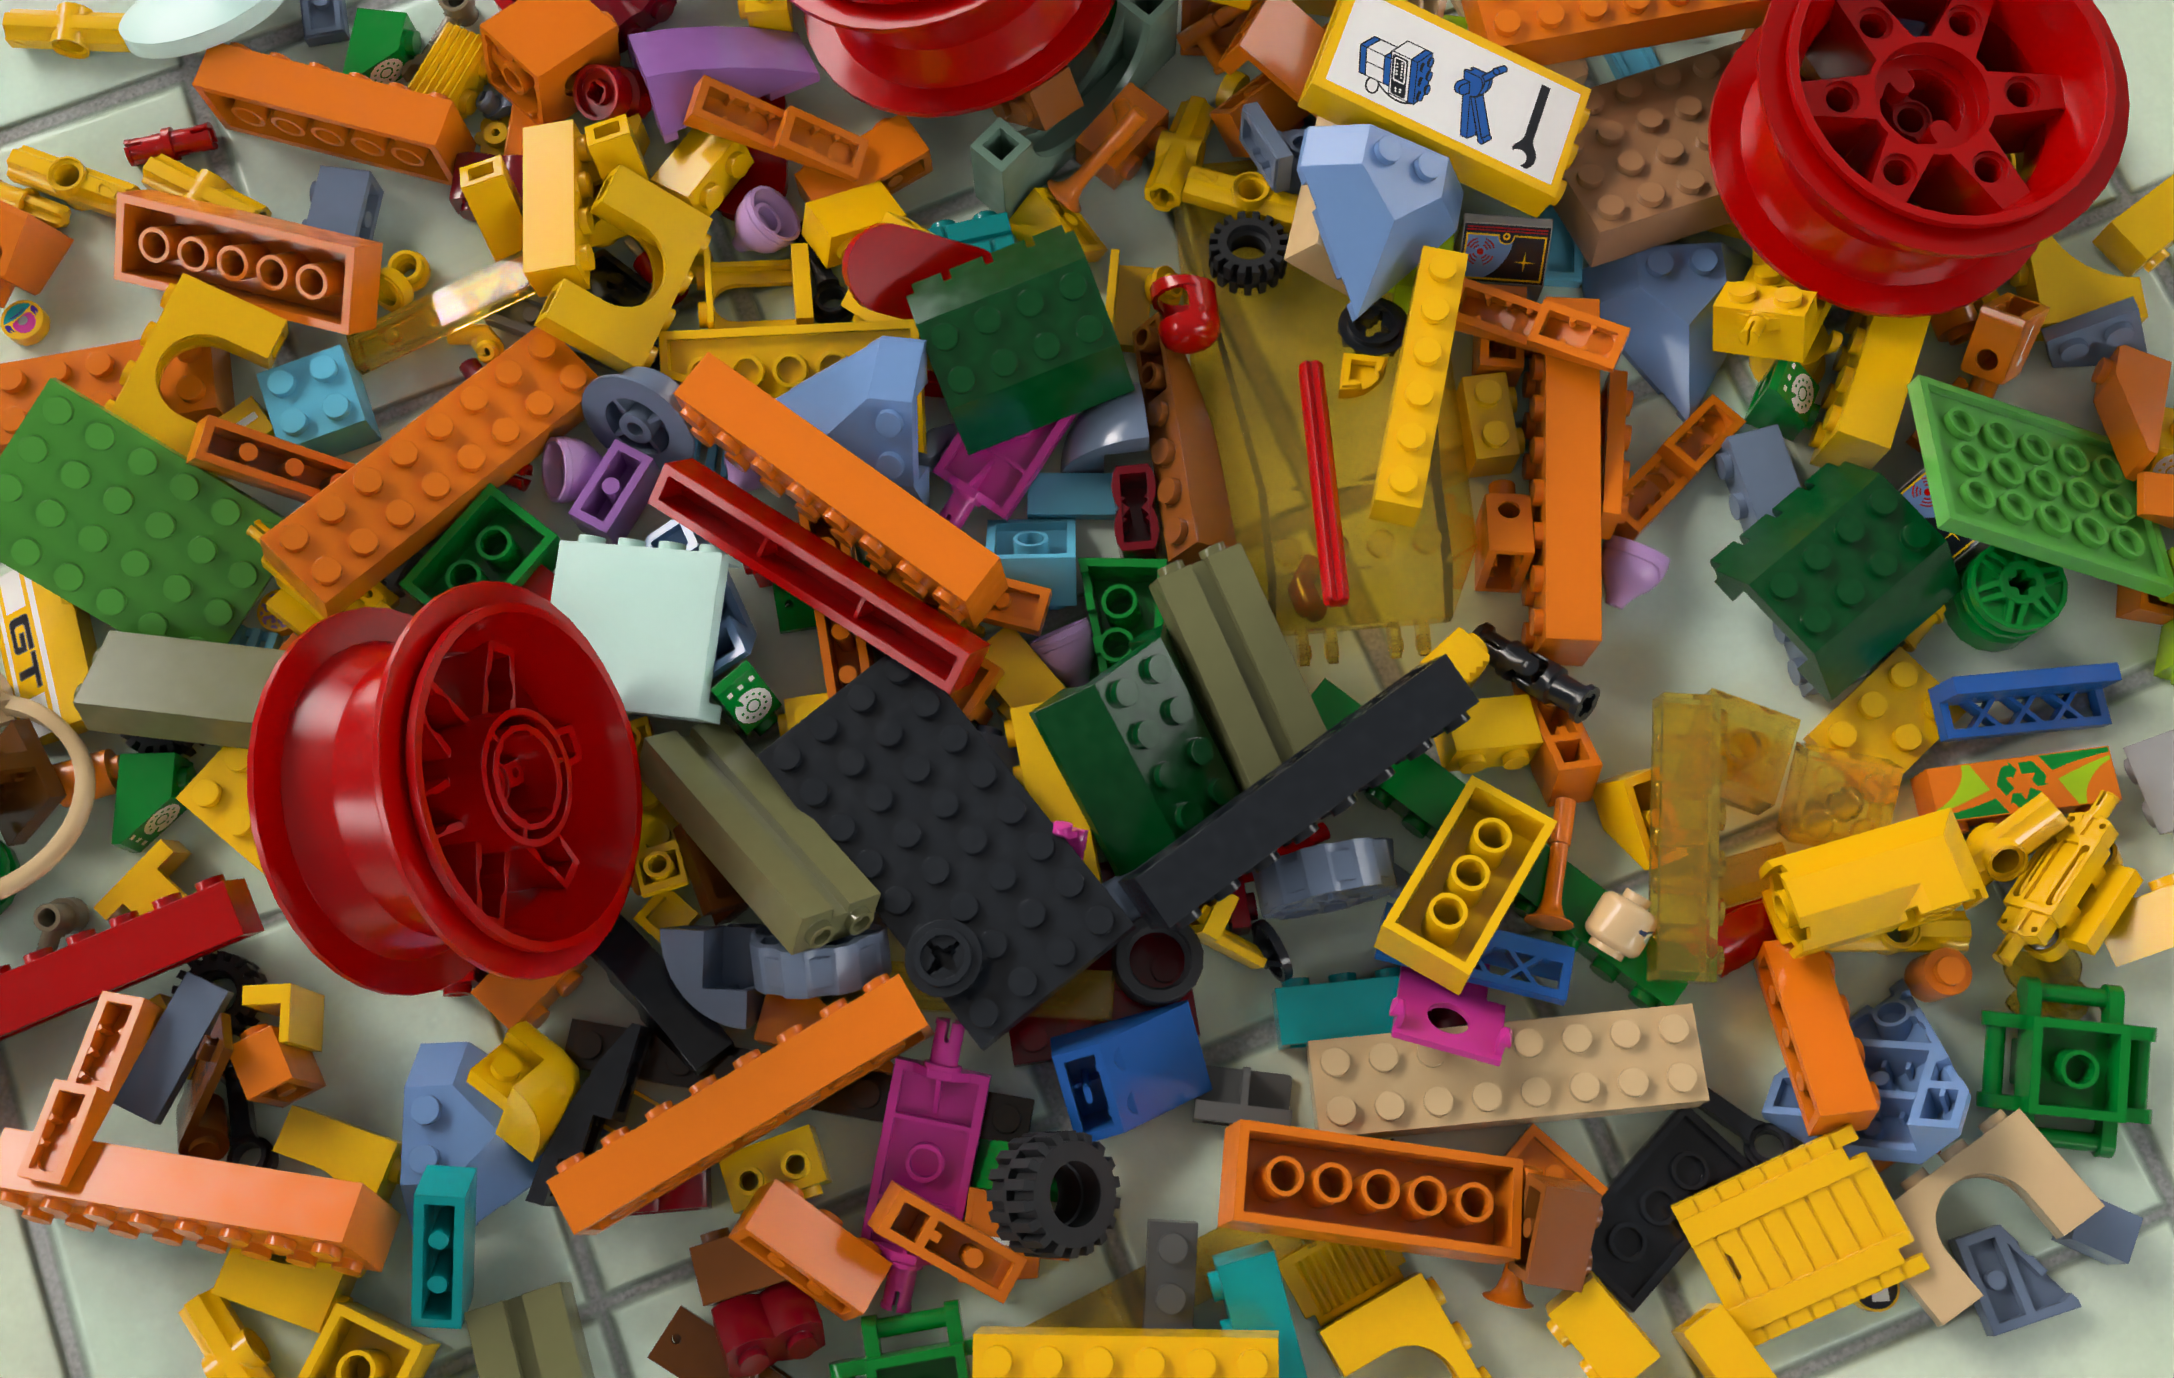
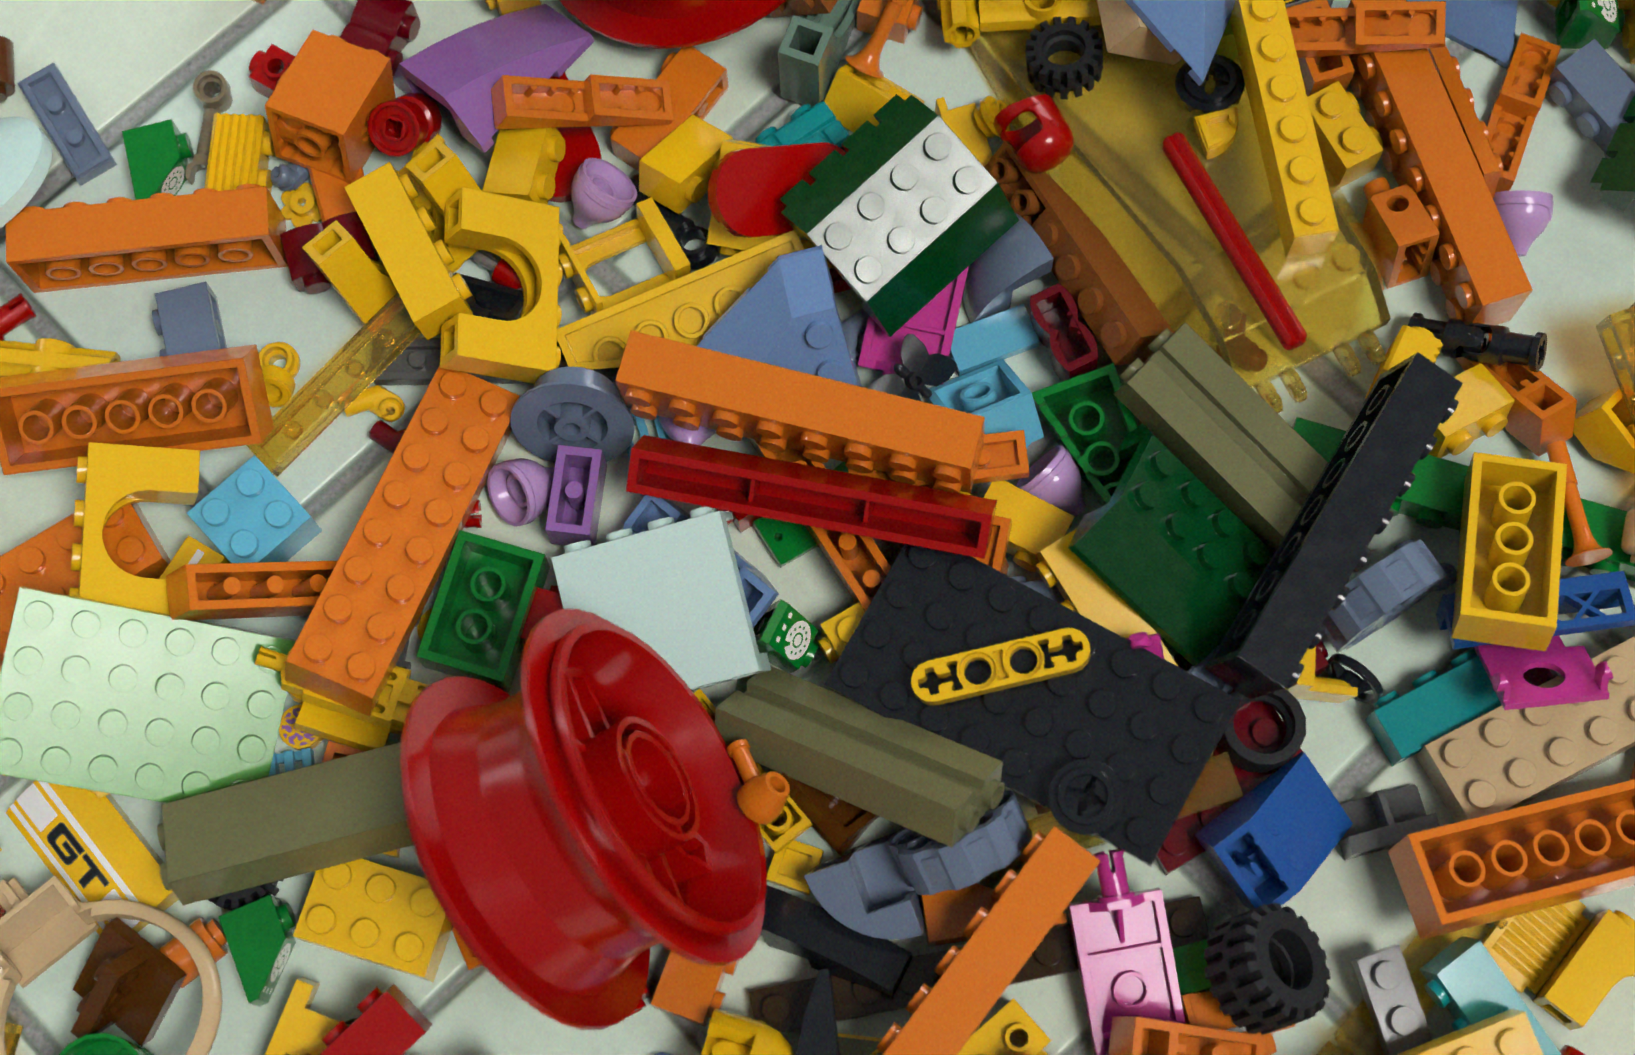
camera: 20 degrees left, 0 degrees up
none -> orange bar [726,739,790,825]
none -> black piece [869,334,957,401]
none -> yellow beam [911,628,1091,706]

